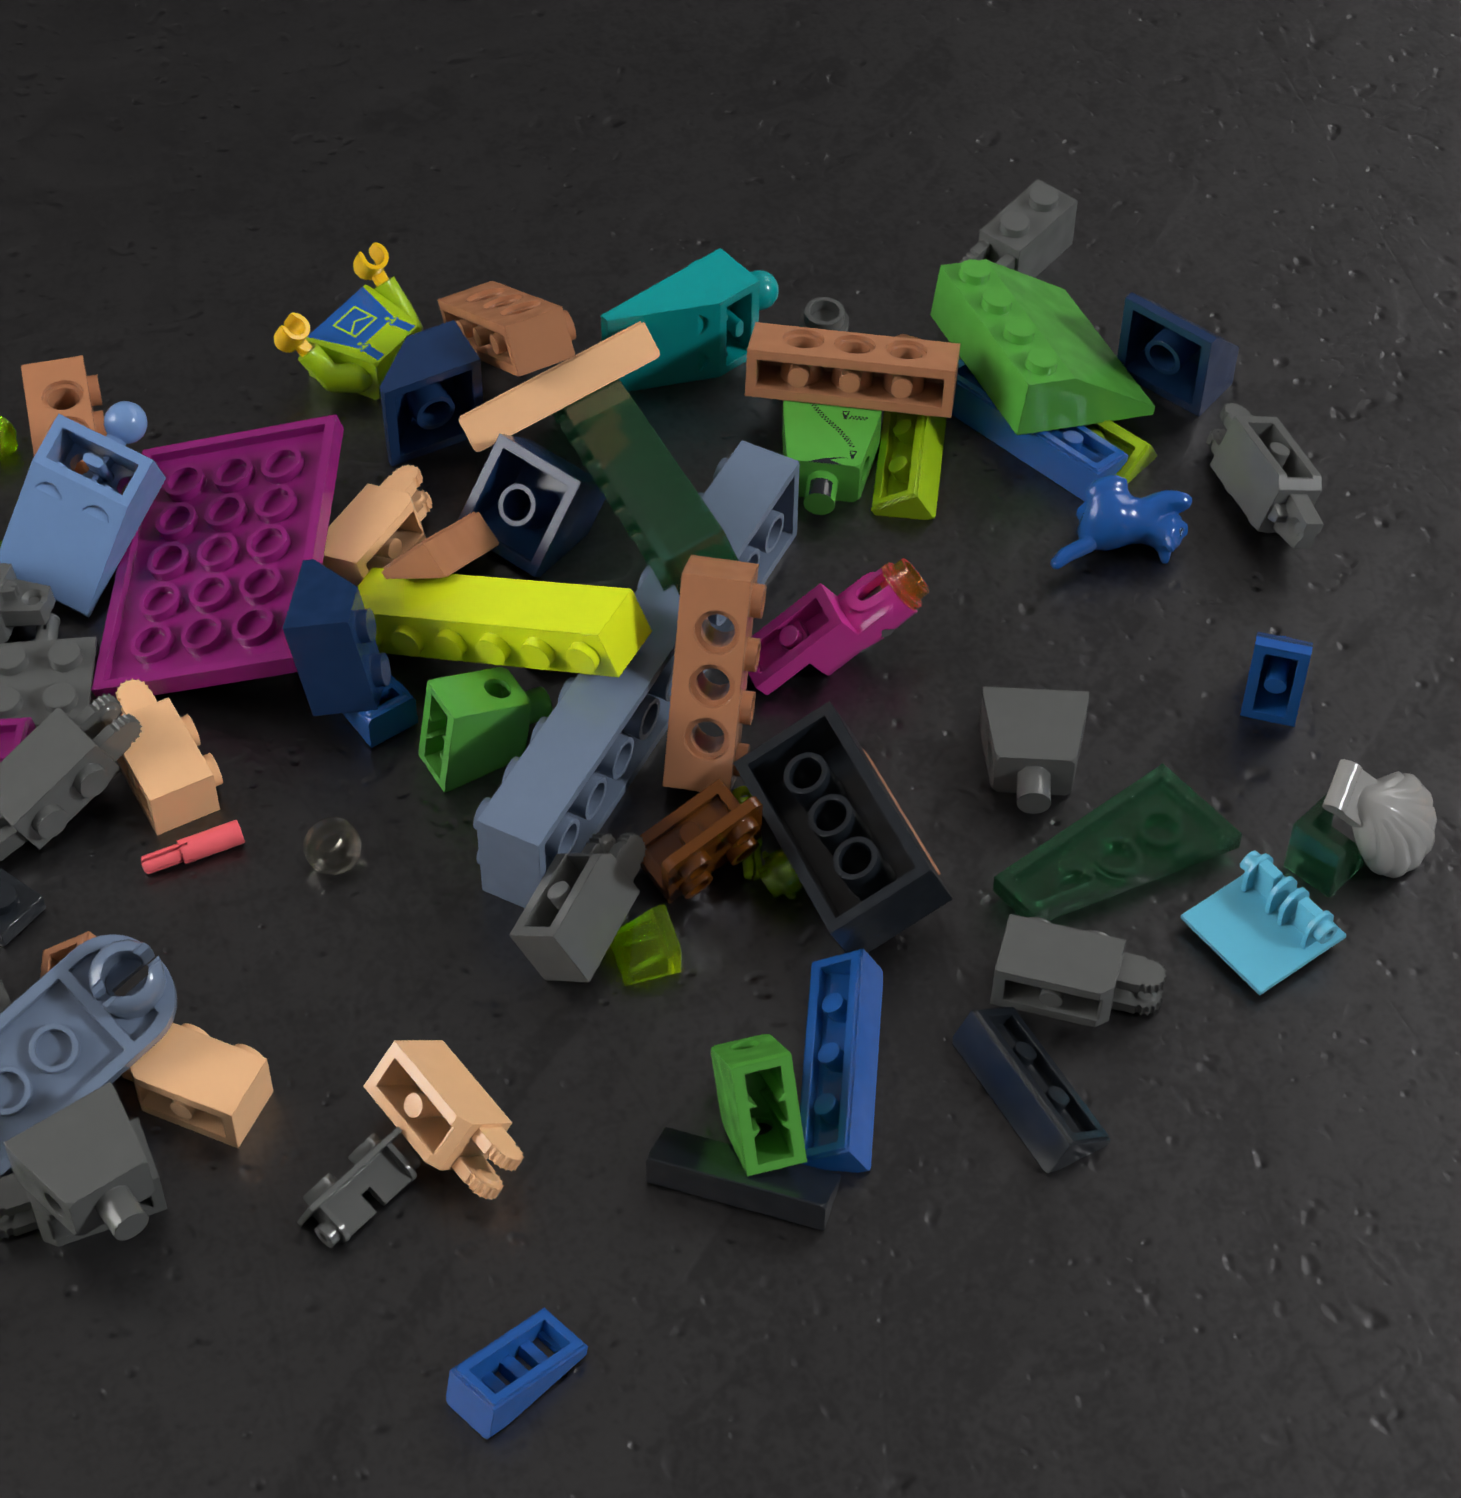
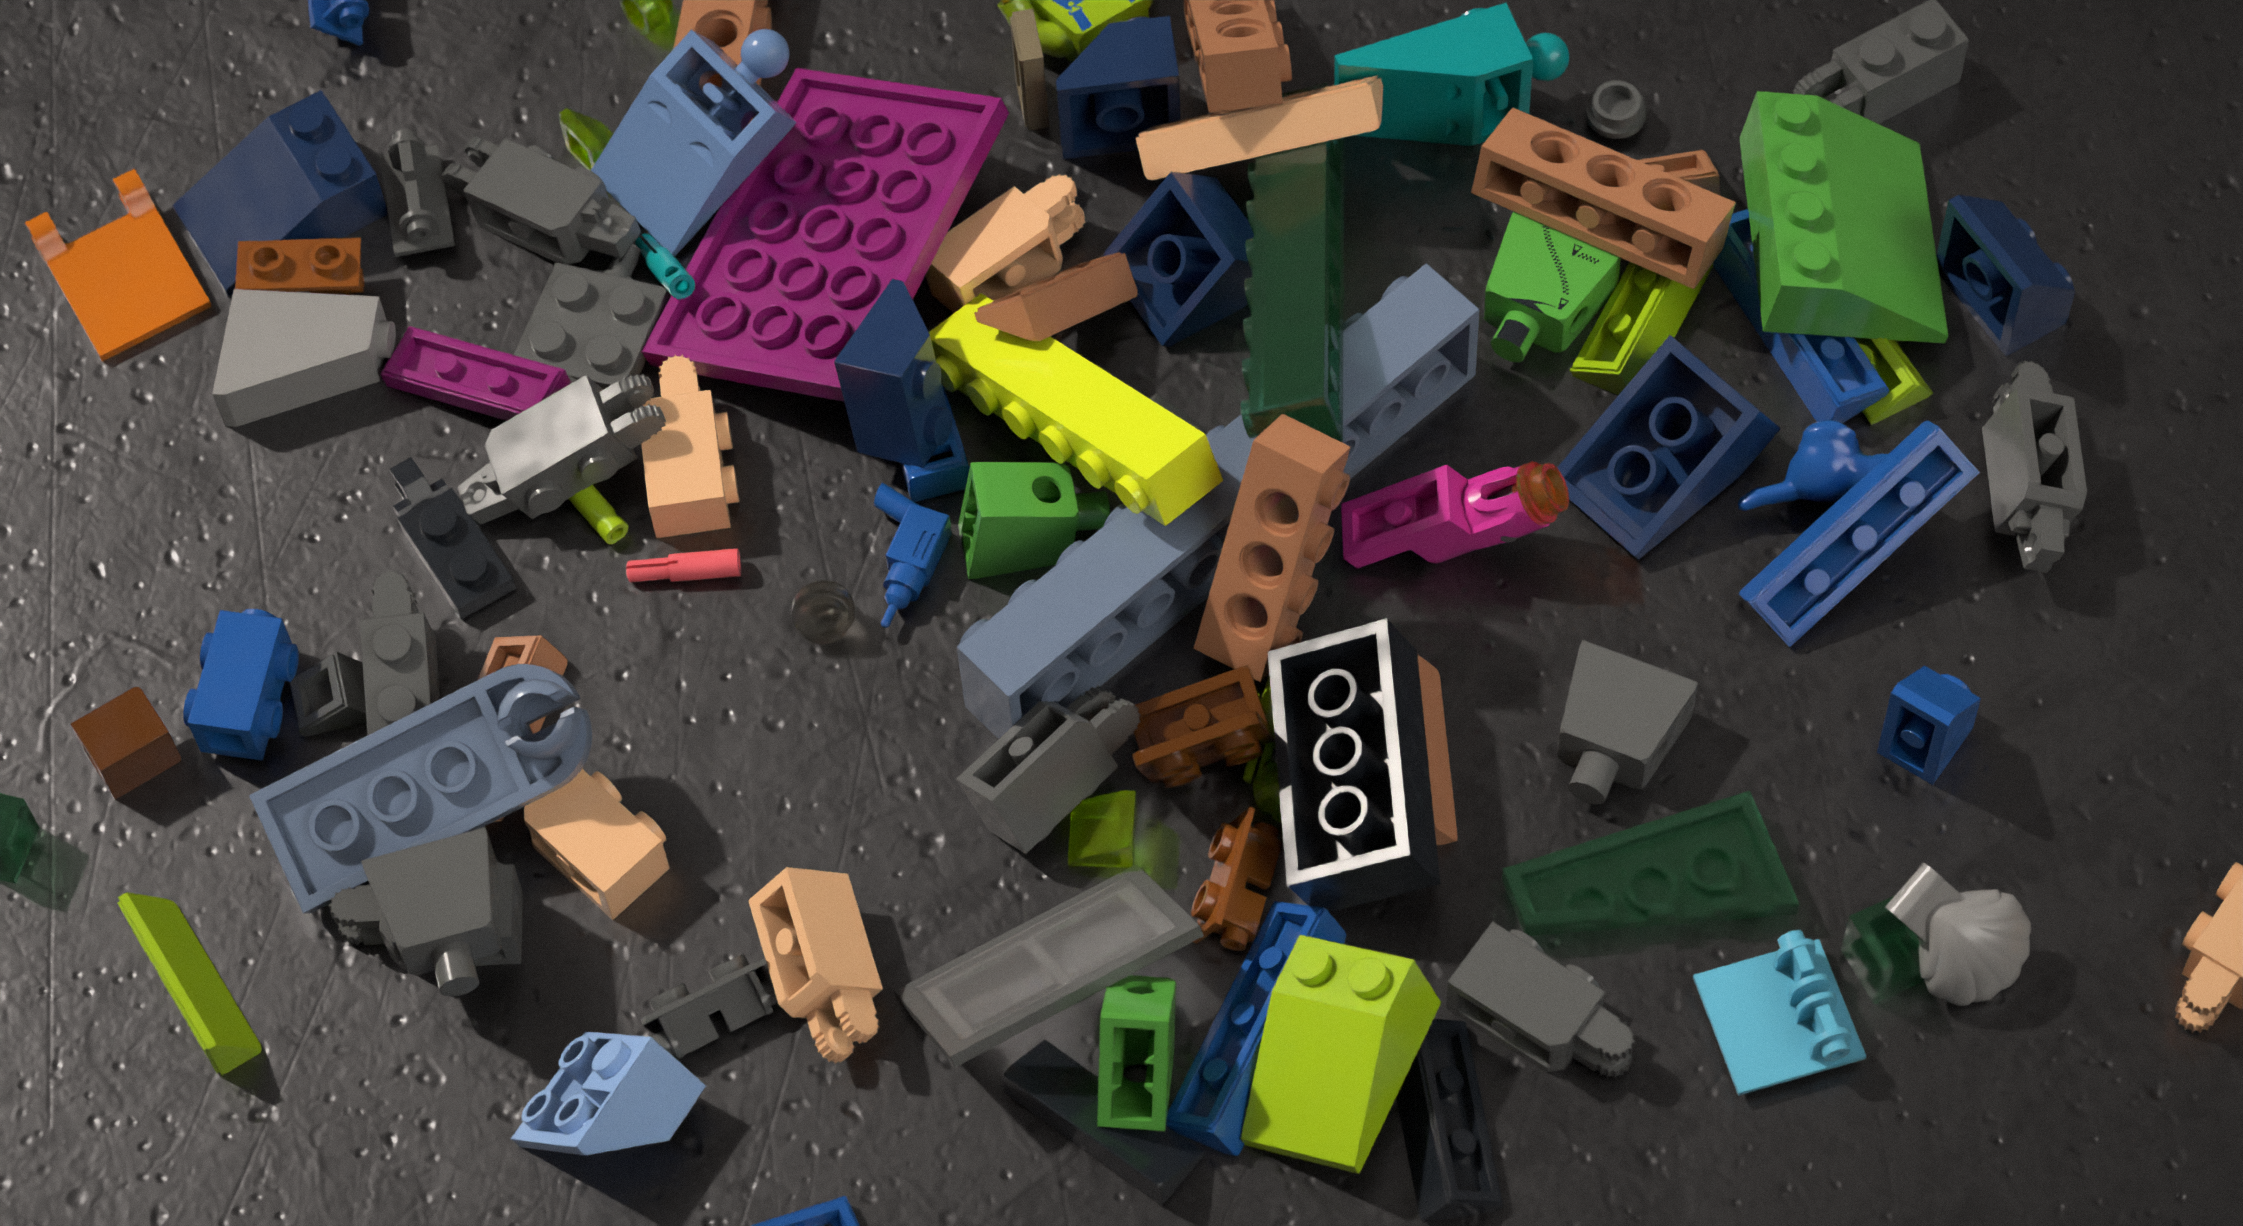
camera: 25 degrees right, 10 degrees up
none -> light blue slope [511,1032,706,1155]
none -> lime piece [568,485,629,544]
none -> teal piece [635,233,695,299]
none -> blue piece [874,483,952,628]
none -> clear door [894,864,1204,1067]
none -> dark tan tile [1010,9,1049,130]
none -> dark orange hinge [1191,807,1282,951]
none -> lime slope [1241,935,1441,1174]
none -> dark blue slope [1547,335,1781,559]
none -> blue slope [1739,420,1980,647]

